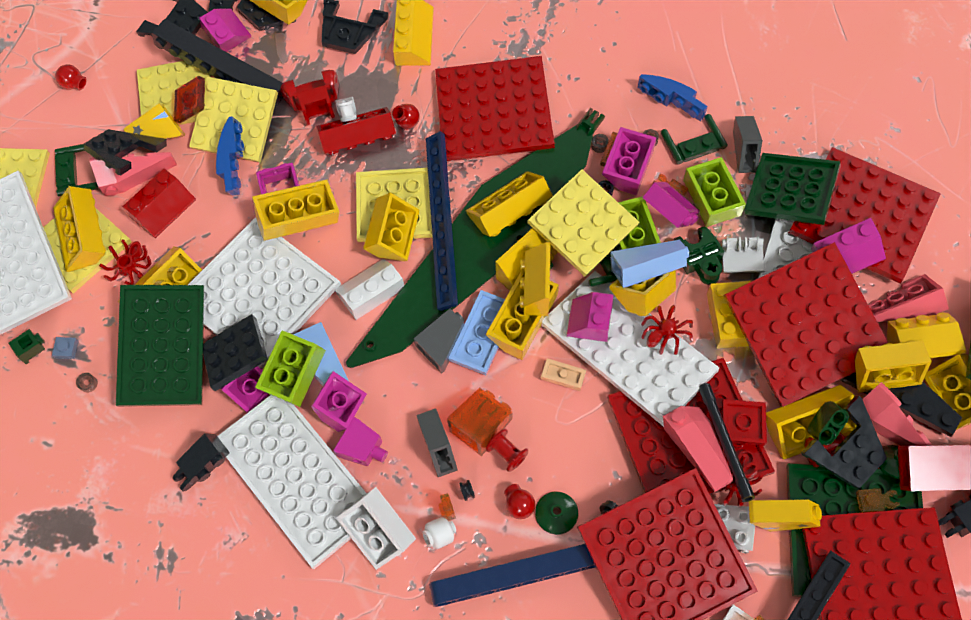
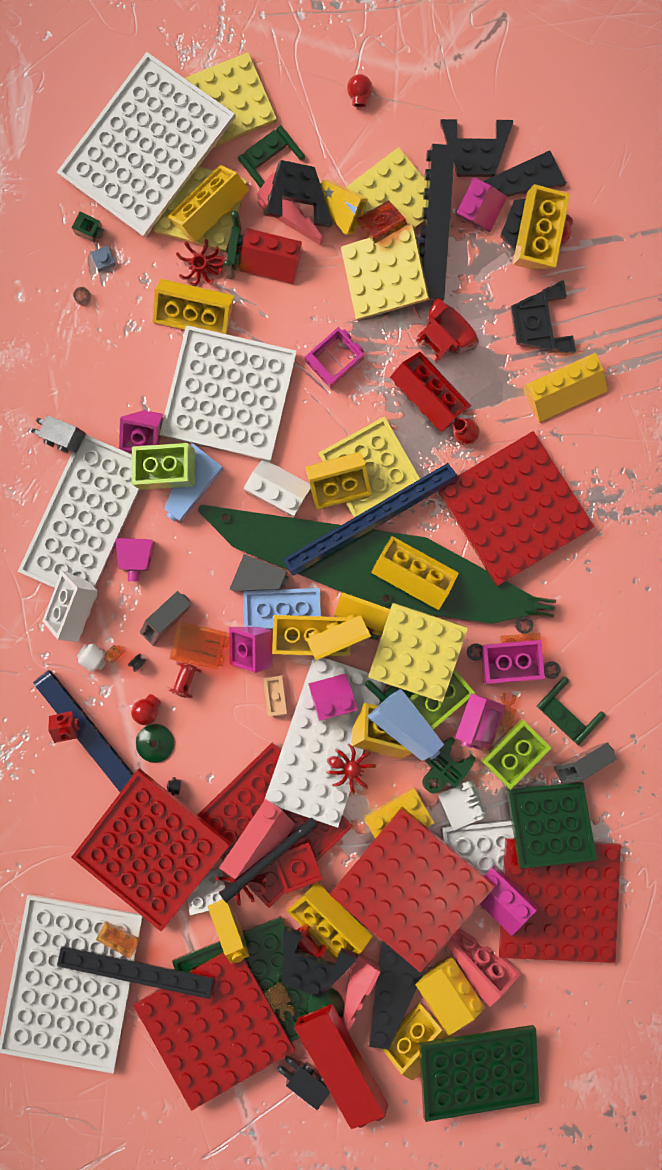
camera: 60 degrees right, 20 degrees up
dark green plate [116,285,204,407] -> none
black plate [203,314,268,391] -> none
blue slope [216,116,244,196] -> none
yellow slope [252,180,339,241] -> none
dark pink slope [311,371,367,432] -> none
white piece [335,97,357,122] -> none
blue slope [638,74,708,122] -> none
dark green beam [808,401,849,445] -> none
yellow slope [855,340,932,393] -> none
none -> red brick [48,711,80,743]
none -> dark green plate [224,211,243,279]
none -> dark pink slope [229,627,273,673]

